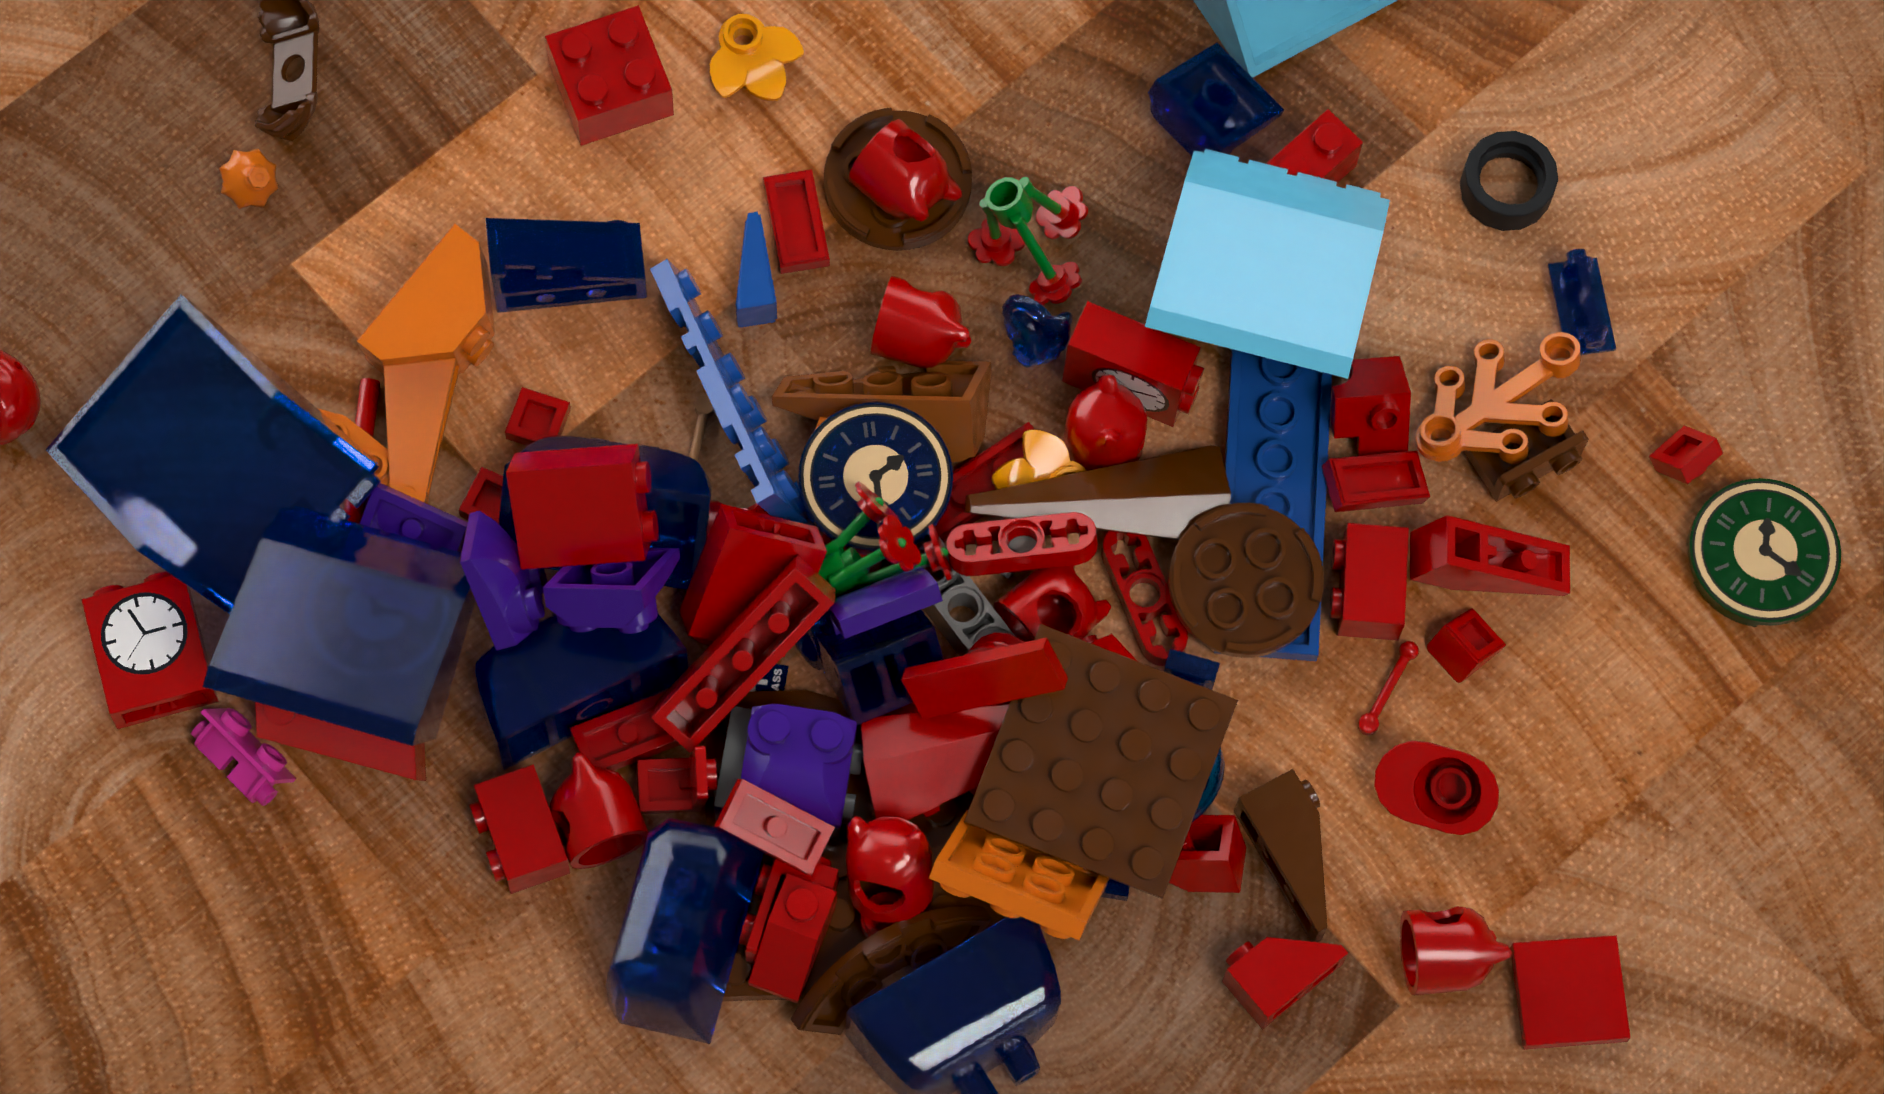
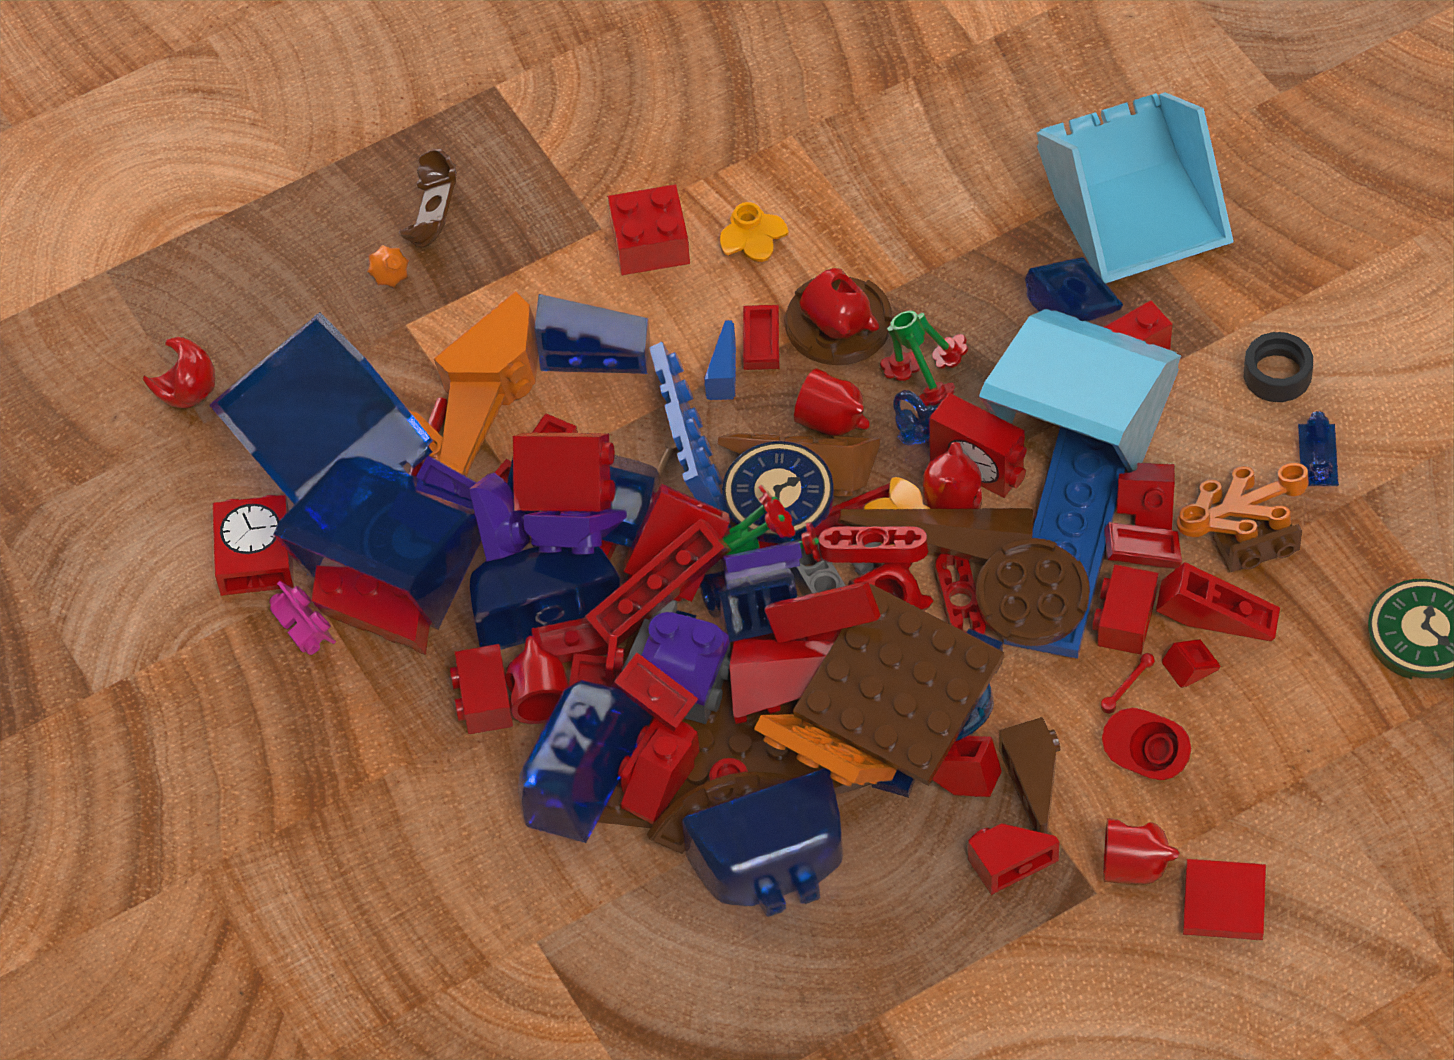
camera: 20 degrees right, 15 degrees down
red piece [846,816,934,923] -> none
red plate [1649,425,1723,484] -> none

